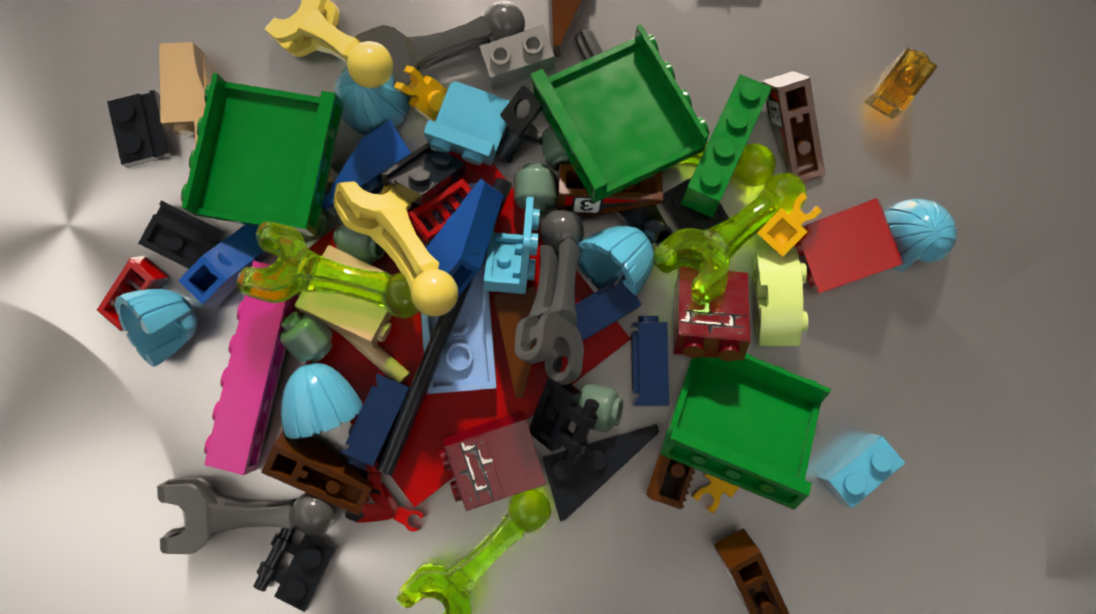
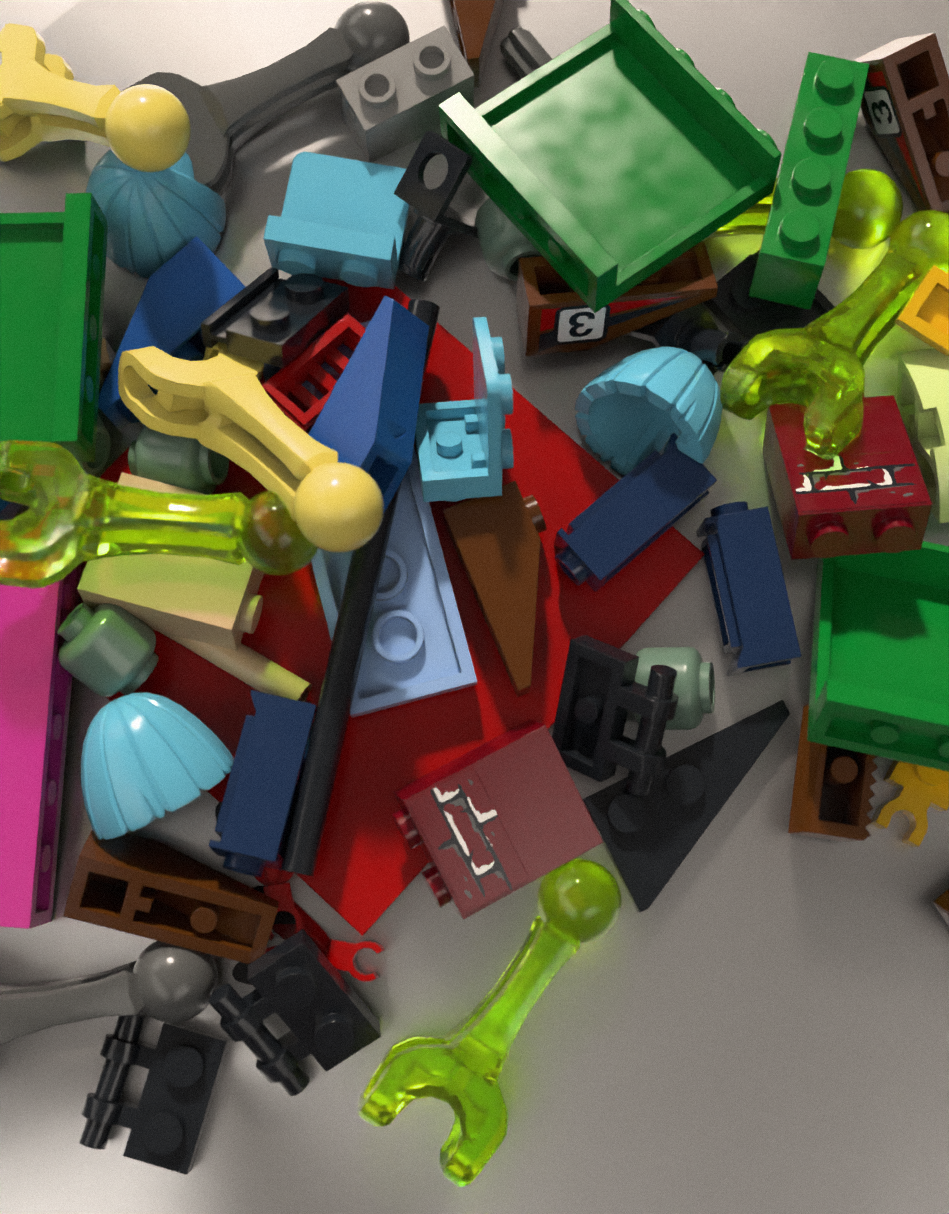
camera: 15 degrees left, 5 degrees down
yellow plate [394,65,447,122] -> none
sand green head [514,163,557,216] -> none
dark grey piece [514,209,584,385] -> none
none -> black plate [209,929,381,1096]

